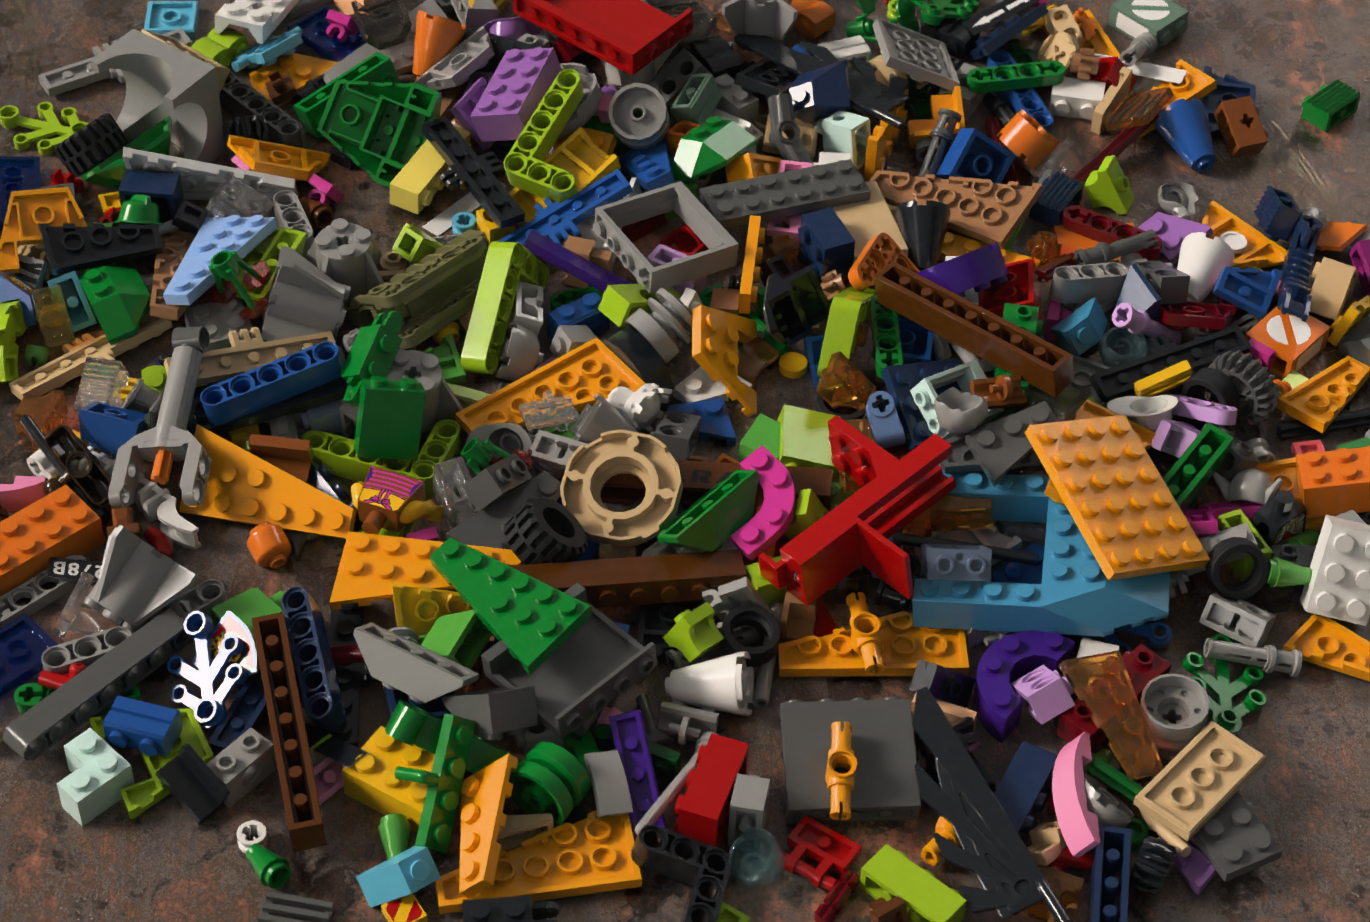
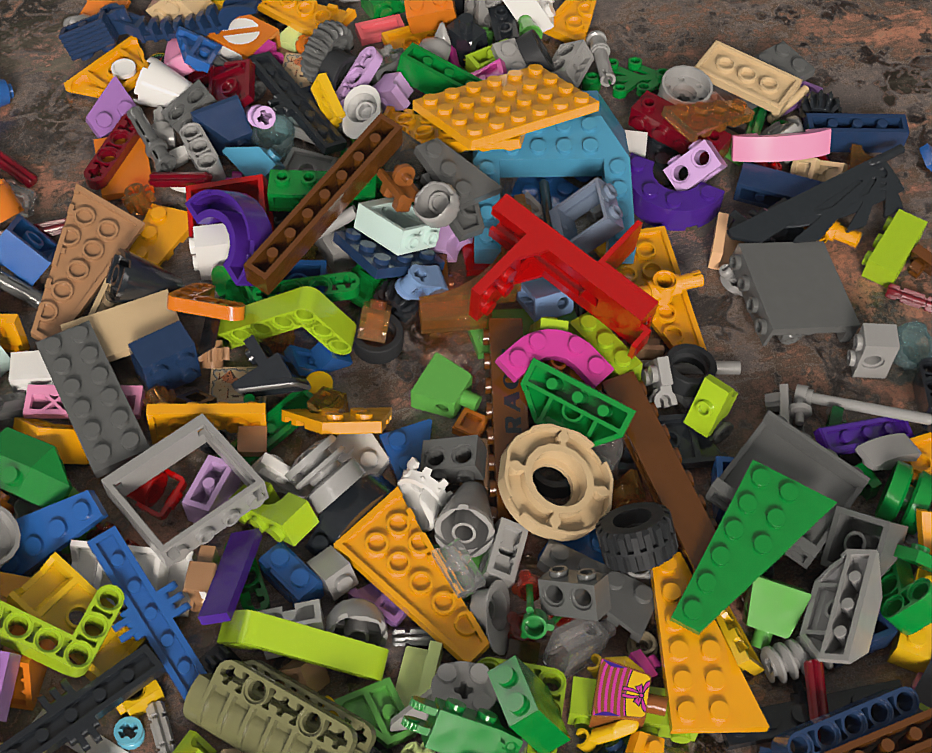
camera: 100 degrees left, 10 degrees up
white cone [665,651,755,716] -> none
red brick [674,733,749,848] -> none
red plate [774,815,862,891] -> none
lime panel [777,404,840,482] -> none
light orange pin [825,721,857,820] -> none
black brick [909,659,976,708] -> none
dark blue brick [1029,171,1084,228] -> none
lime brick [1083,155,1135,215] -> none
light grey hair [1157,182,1200,222] -> none

